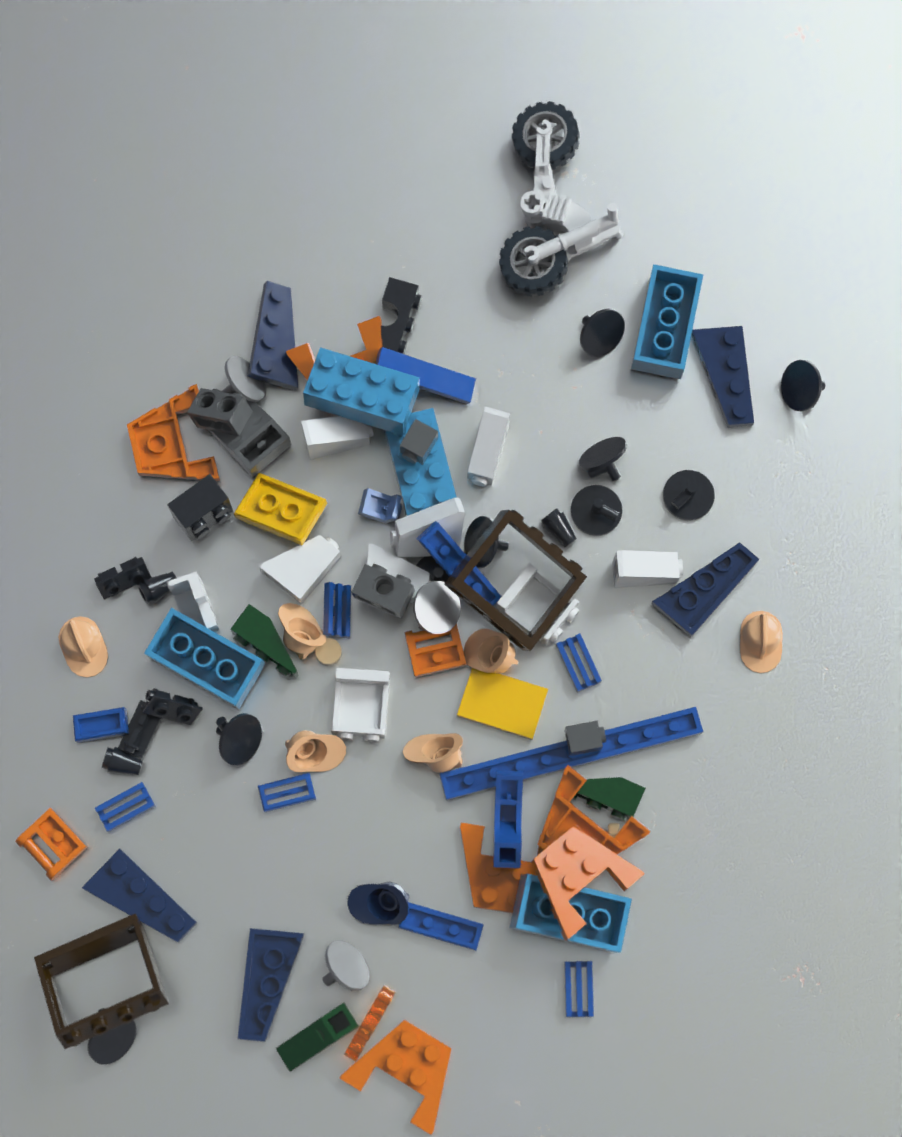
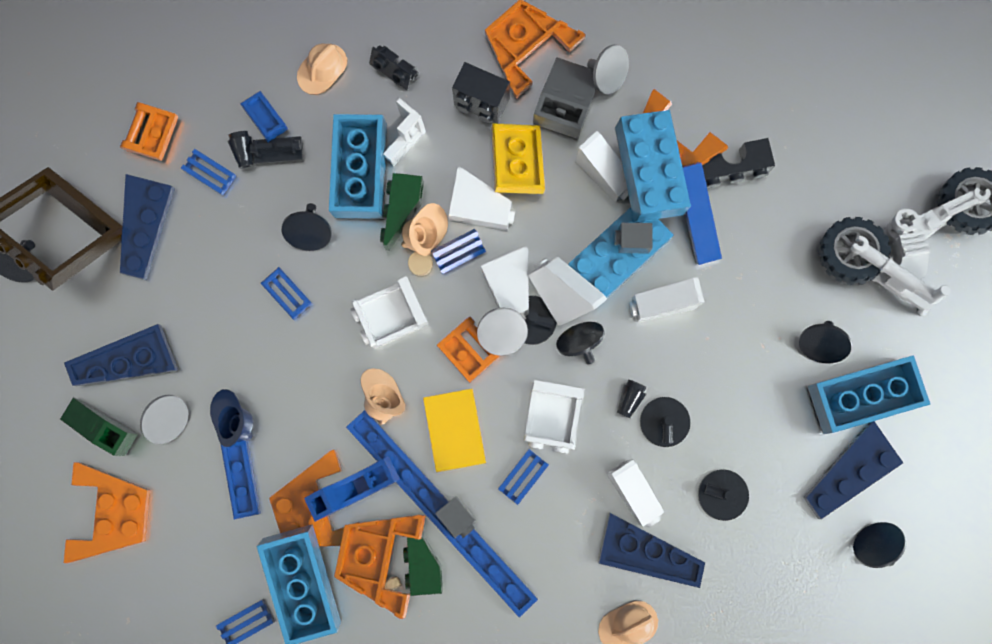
camera: 65 degrees right, 5 degrees up
black cone [138,571,176,604] -> none
black hinge [143,688,203,725] -> none
dark grey brick [187,388,253,436] -> none
dark blue wing [247,281,298,391] -> none
light nougat piece [285,730,346,772] -> none
clear orange beam [344,985,396,1062] -> none
dark grey brick [351,564,415,619] -> none
medium blue bracket [358,488,402,523] -> none
blue tile [416,521,502,605] -> none
dark brown window [444,509,587,651] -> none
light nougat piece [463,629,518,674] -> none
orange wing [531,826,644,941] -> none
black shield [579,437,627,481] -> none

